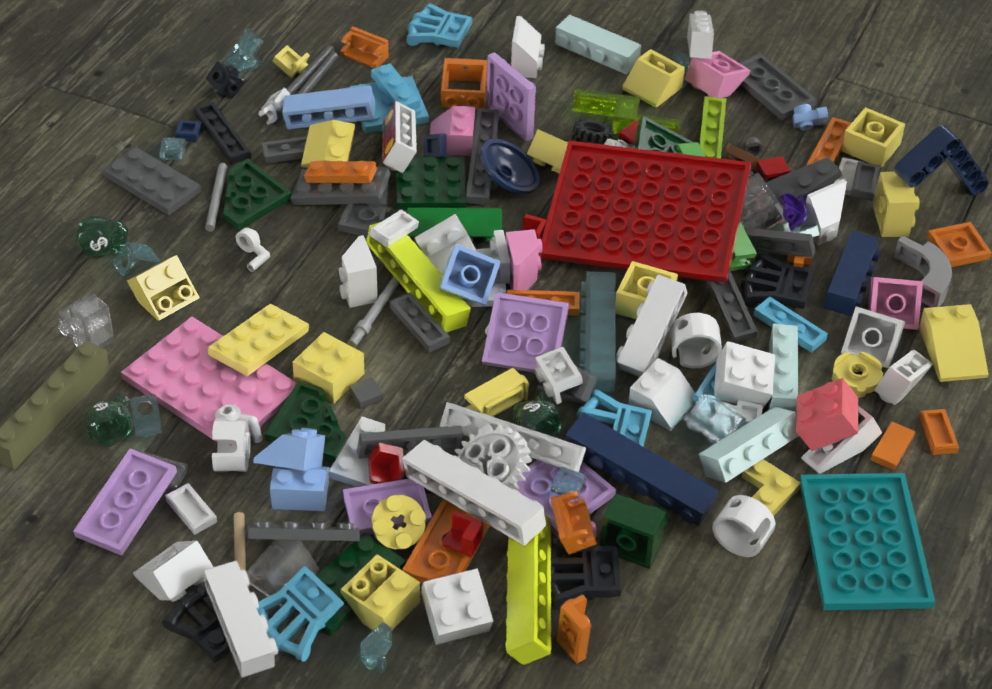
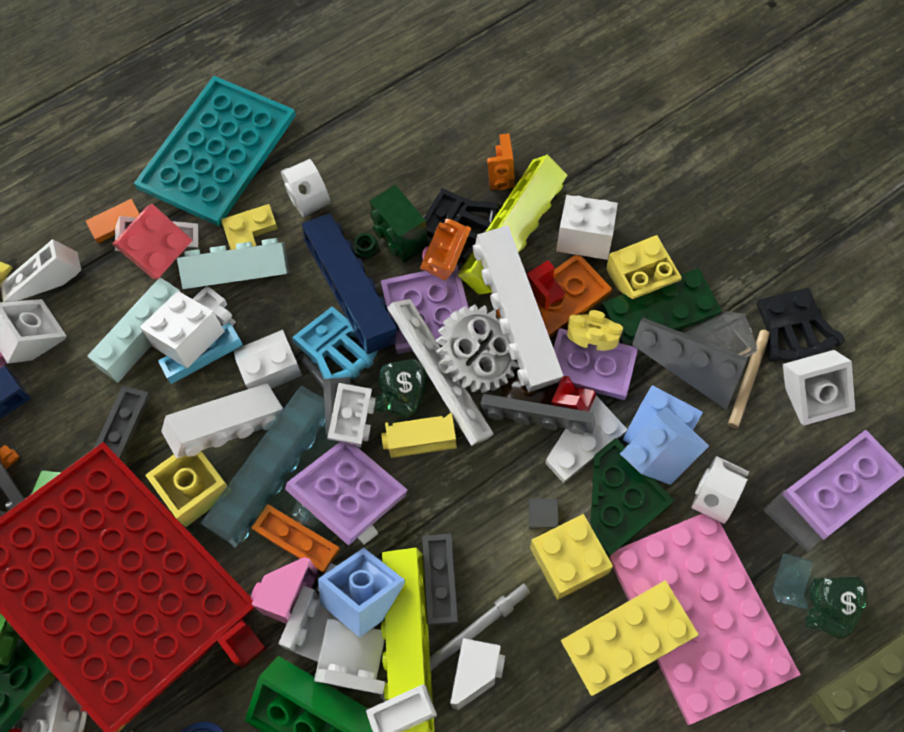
camera: 145 degrees left, 20 degrees up
white tile [165,483,217,535] -> none
white brick [204,560,278,677] -> none
white plate [215,405,263,443] -> none
medium azure plate [257,565,344,662] -> none
clear light blue bracket [360,622,392,674] -> none
clear light blue plate [551,466,586,500] -> none
white piece [670,313,722,368] -> none
clear light blue bracket [682,392,746,444] -> none
black plate [741,253,814,309] -> none
medium azure plate [754,297,828,353] -> none
light yellow plate [832,352,883,398] -> none
orange tile [919,409,959,455] -> none

